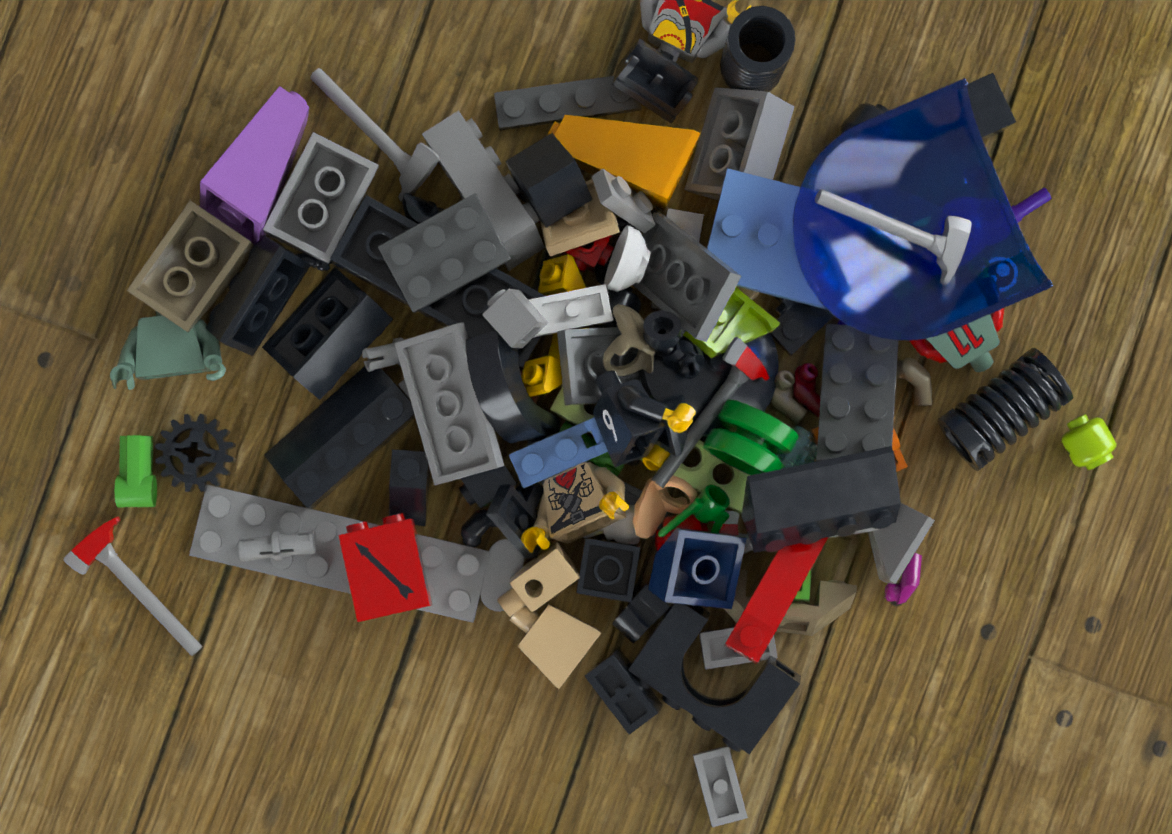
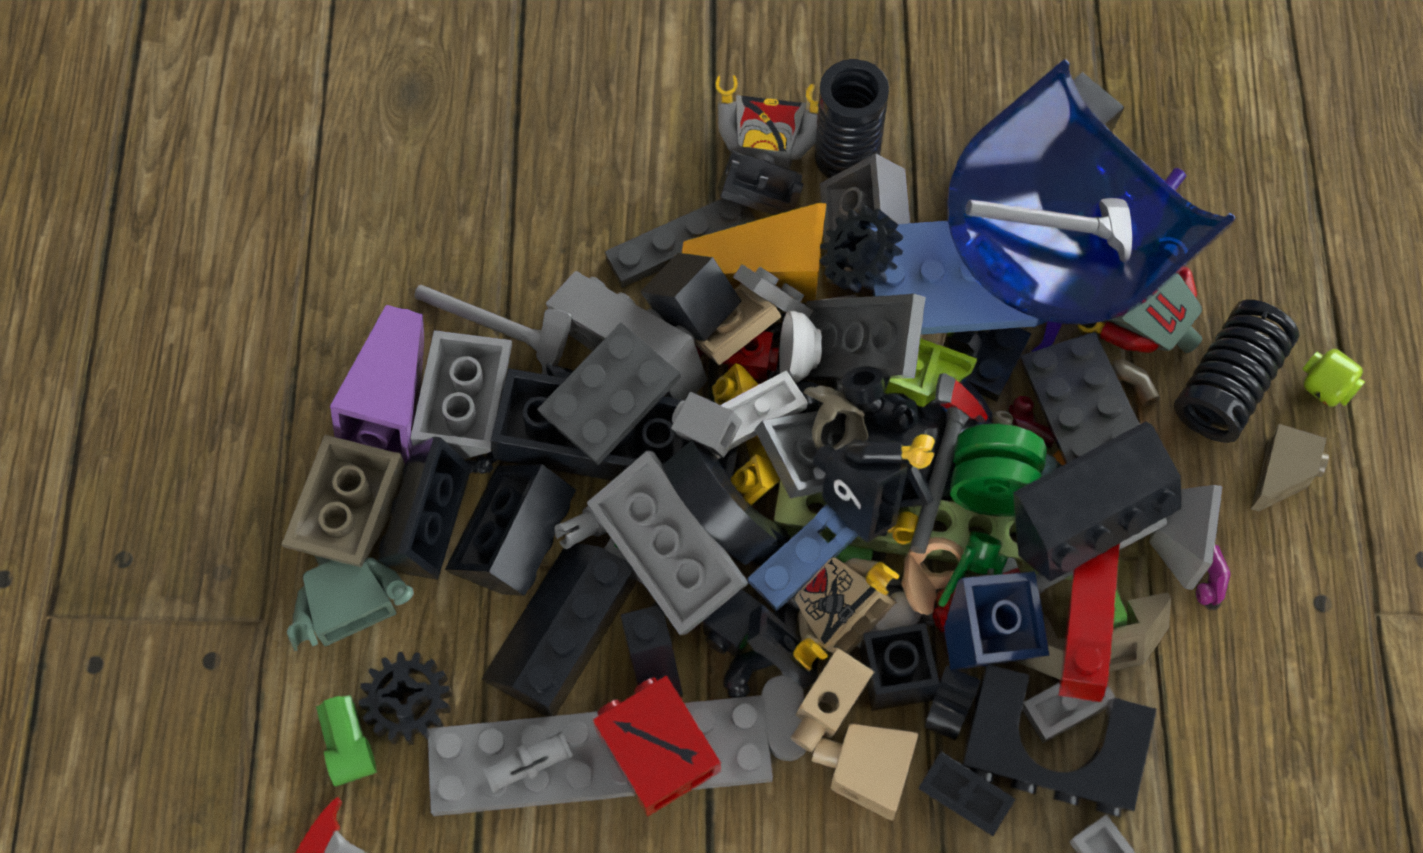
camera: 10 degrees left, 20 degrees down
none -> black gear [819,206,903,293]
none -> dark tan slope [1251,424,1329,511]

